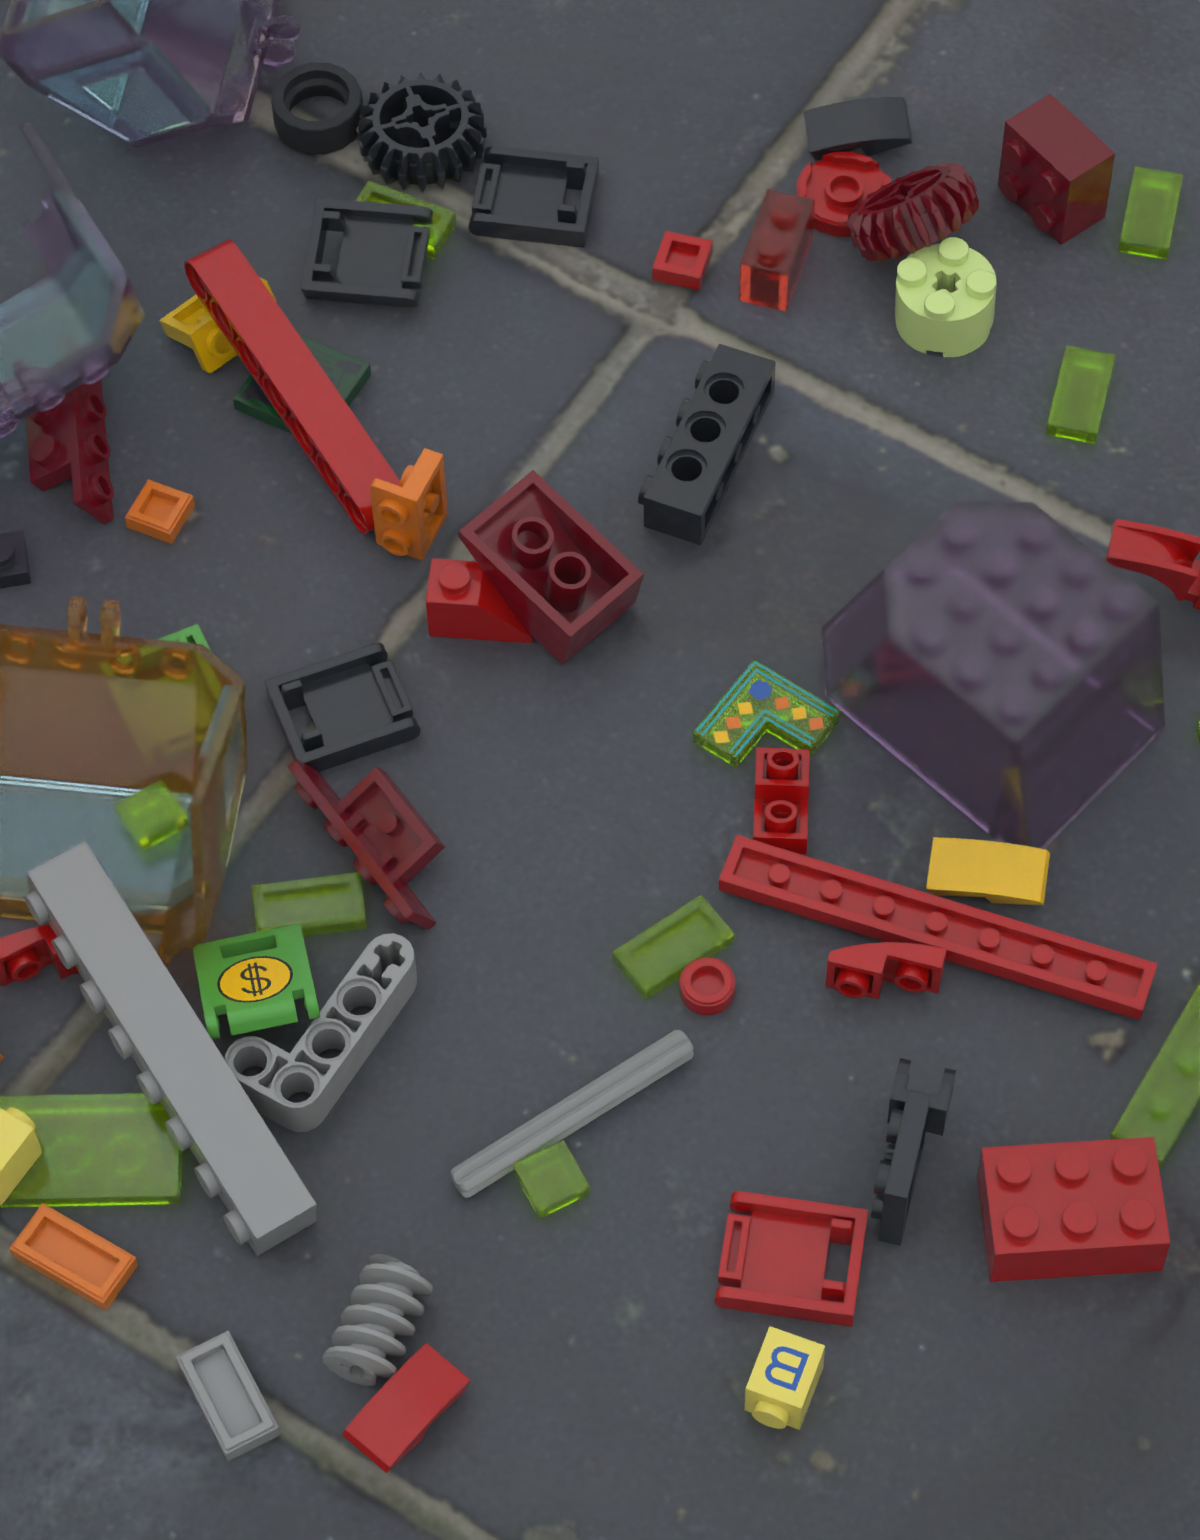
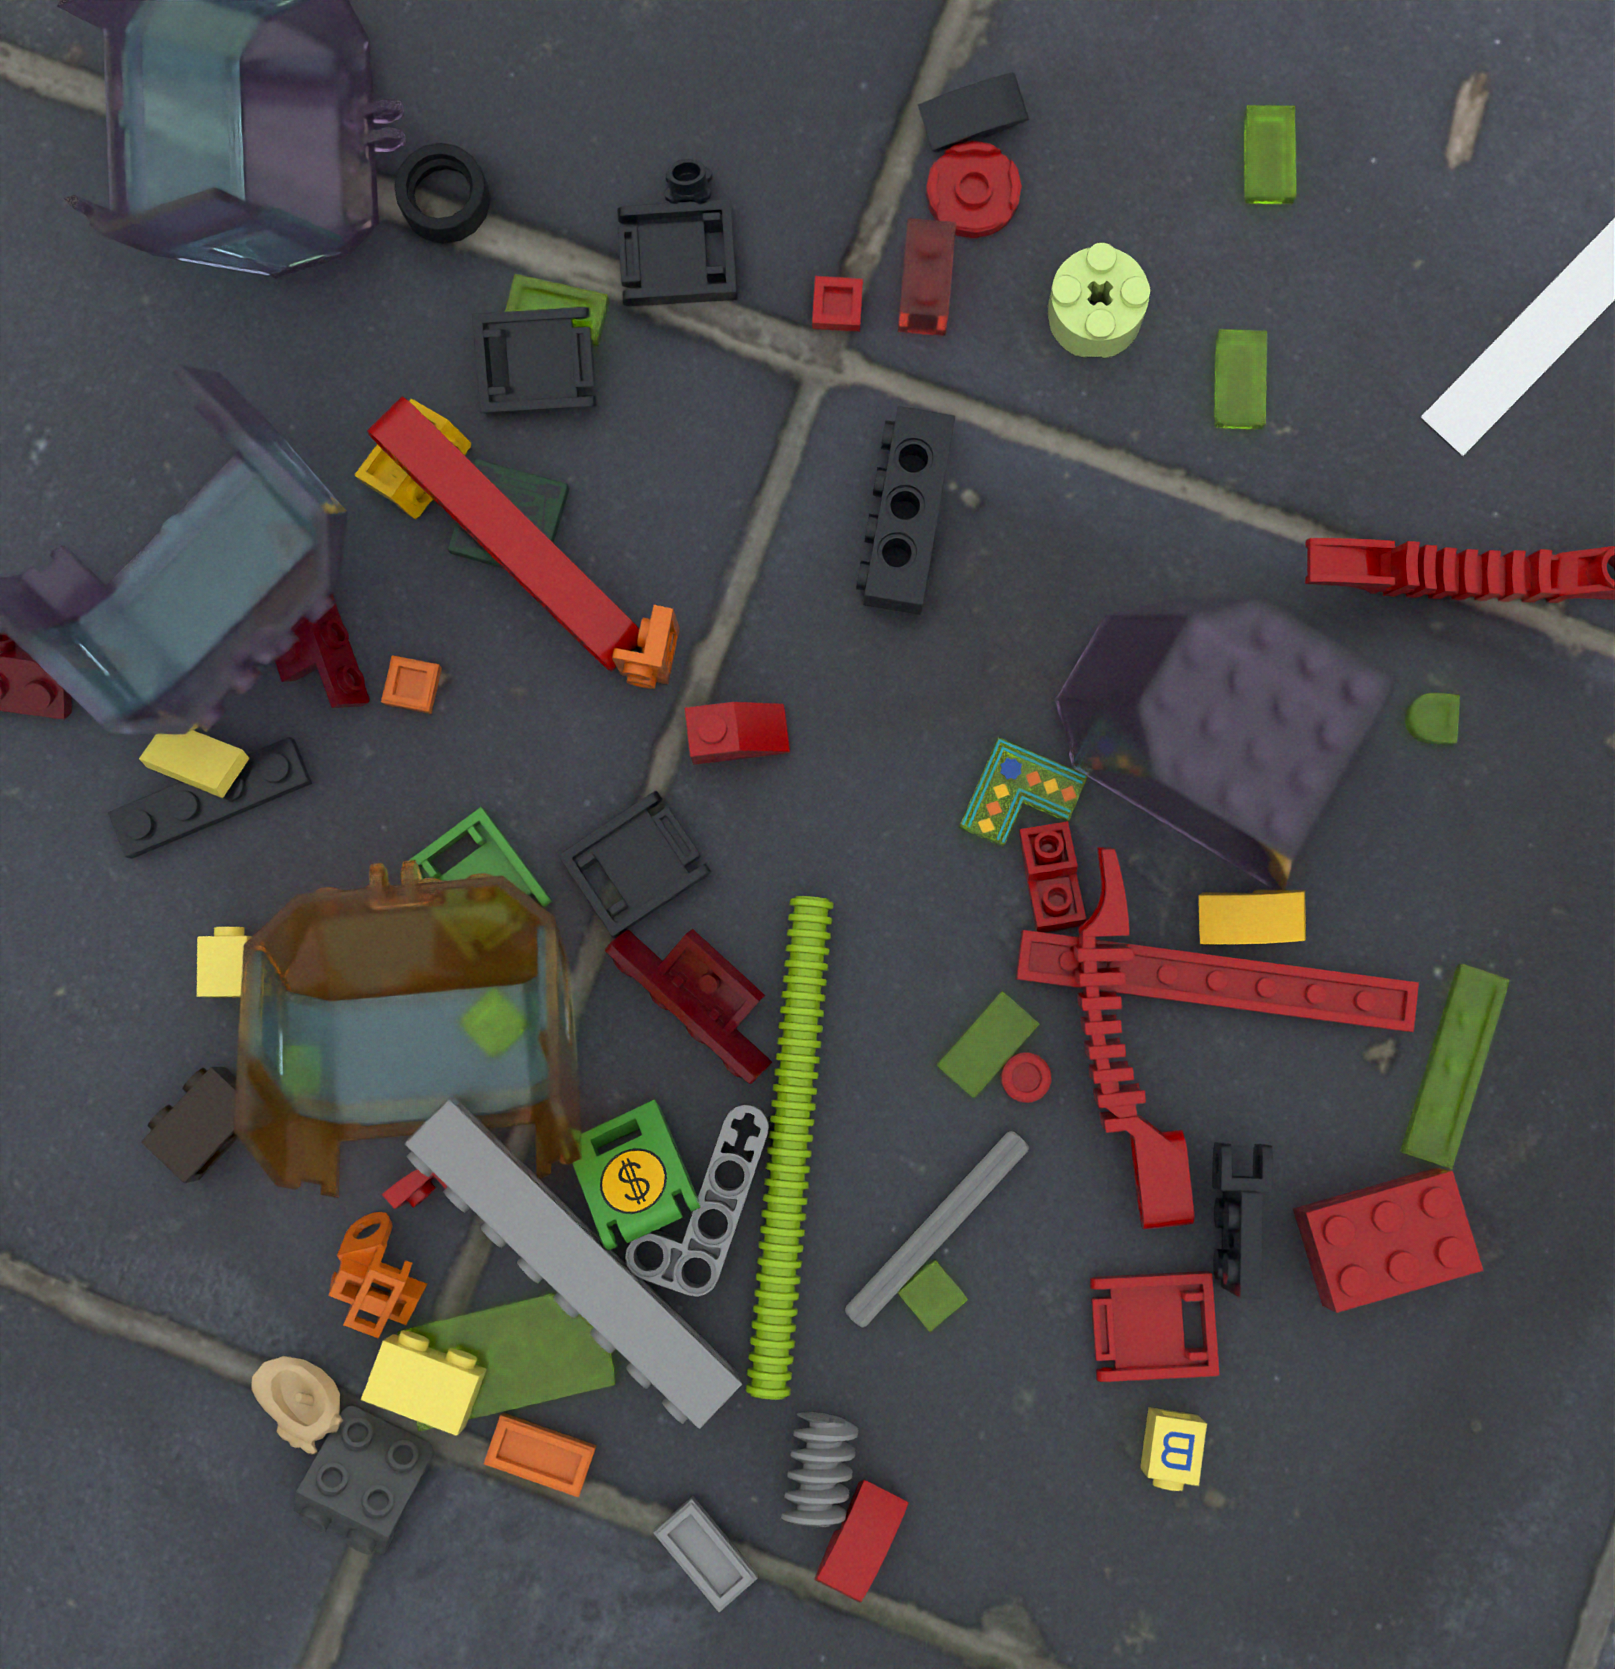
camera: 10 degrees left, 25 degrees up
clear neon green tile [252,872,367,936] -> none
black gear [356,72,487,192] -> none
dark red slope [458,470,644,665] -> none
red slope [825,942,947,999] -> none
dark red gear [847,163,979,261] -> none
dark red brick [998,94,1115,245] -> none
none -> black plate [664,159,712,204]
none -> lime piece [745,896,834,1400]
none -> red piece [1073,847,1194,1230]

